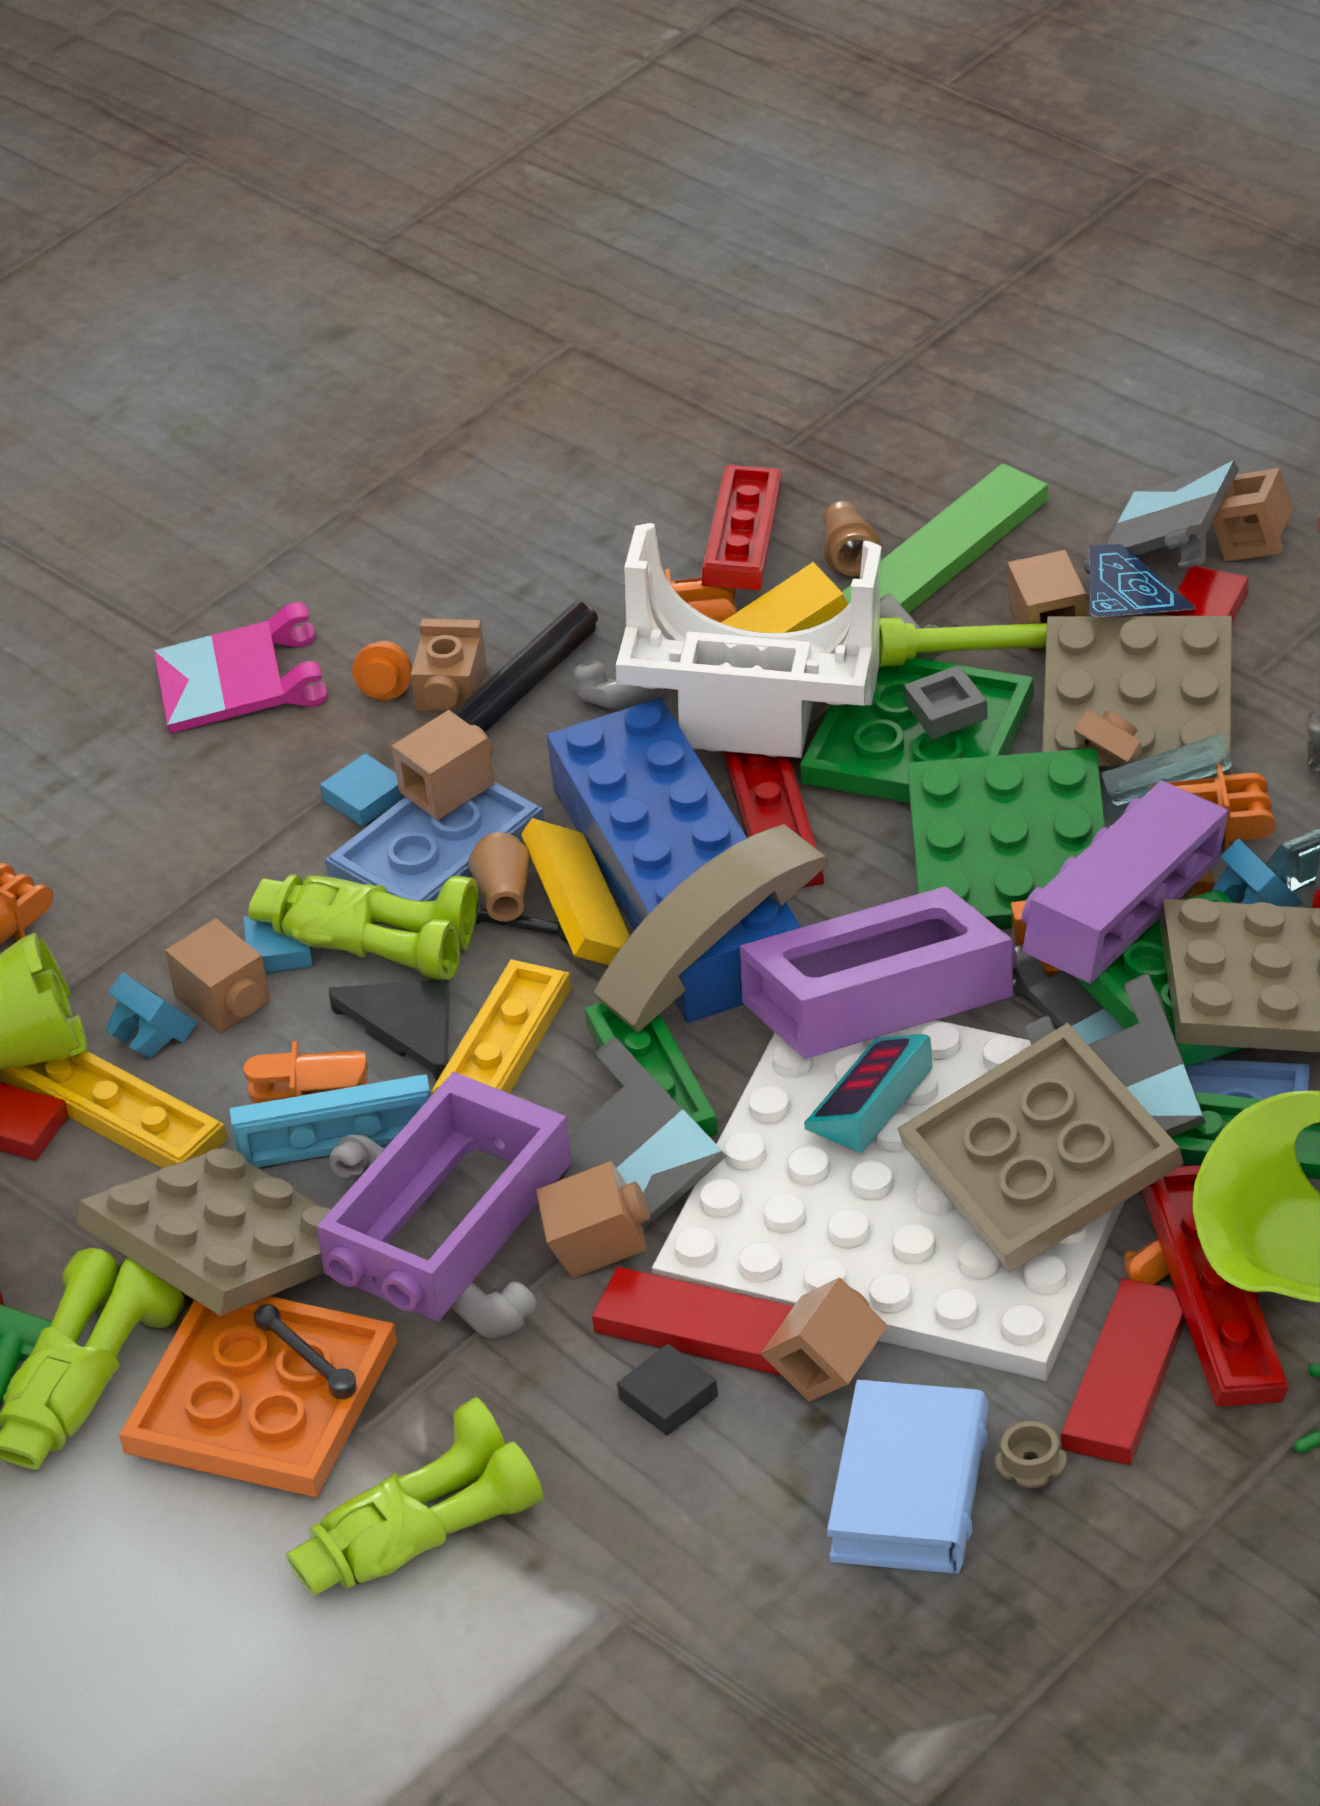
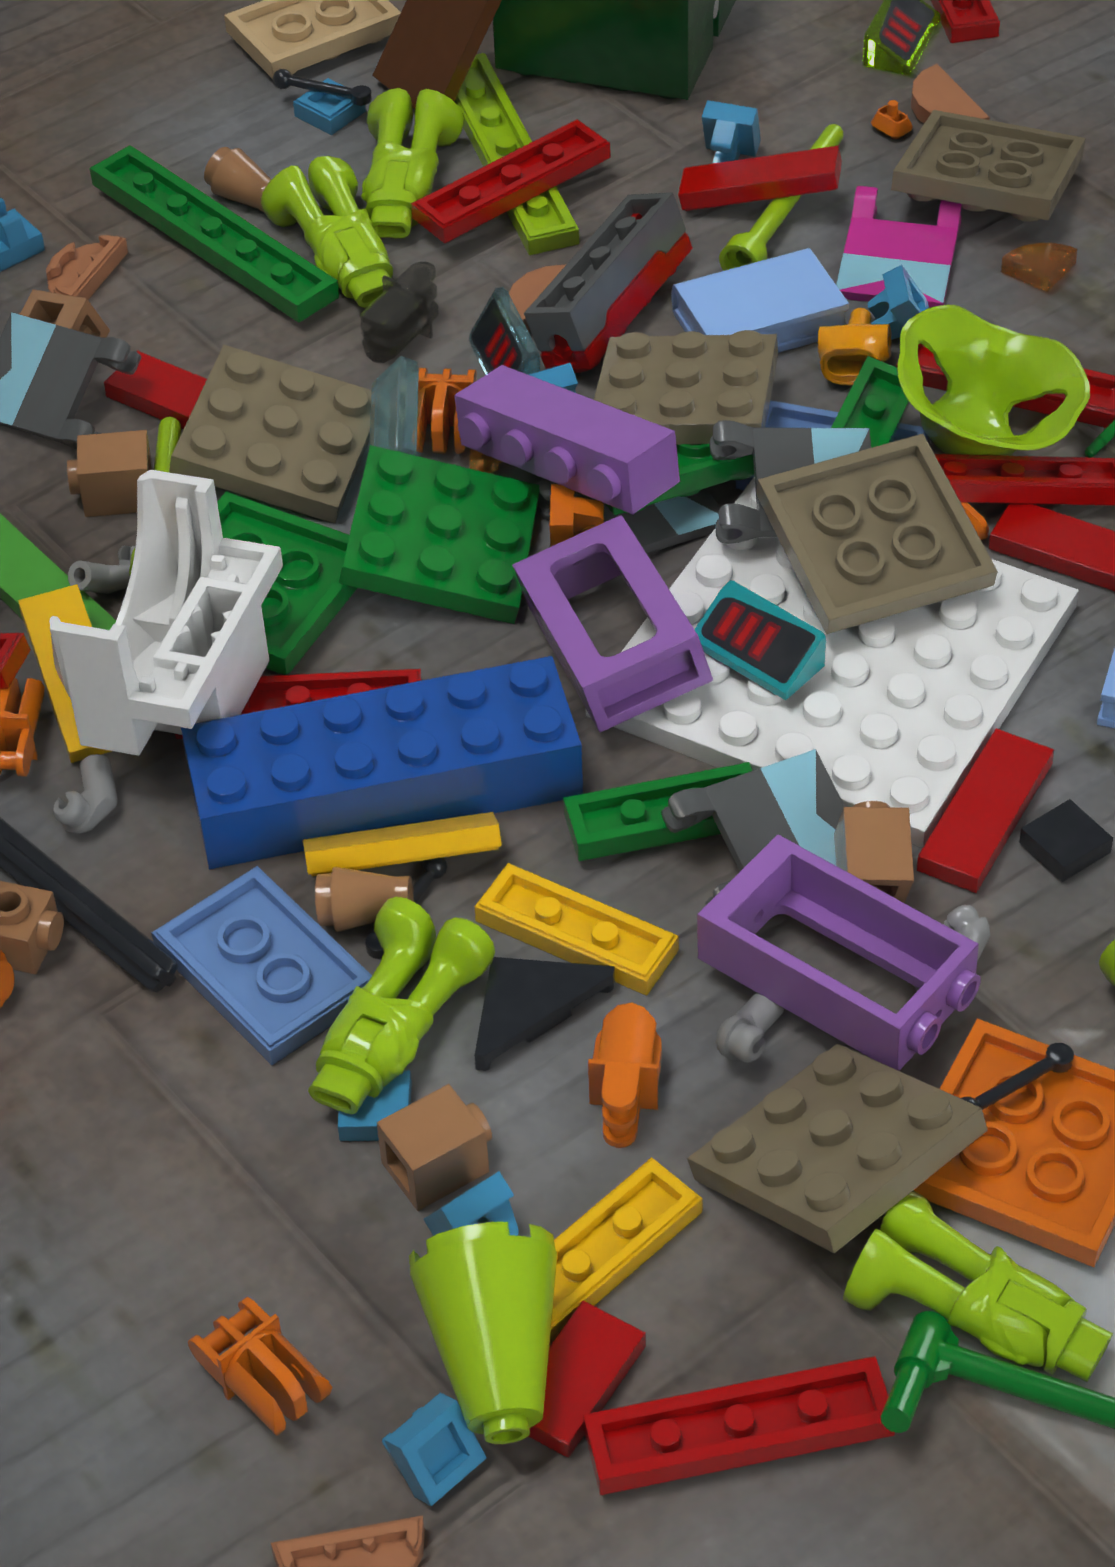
camera: 85 degrees left, 5 degrees up
medium azure tile [229,1074,431,1168] -> none
dark azure tile [320,753,405,827] -> none
medium nougat brick [391,710,495,820] -> none
dark tan slope [594,824,829,1033] -> none
medium nougat brick [761,1277,888,1402] -> none
dark grey plate [904,665,988,739] -> none
medium nougat plate [1074,708,1142,775] -> none
dark blue sticker [1089,544,1196,617] -> none

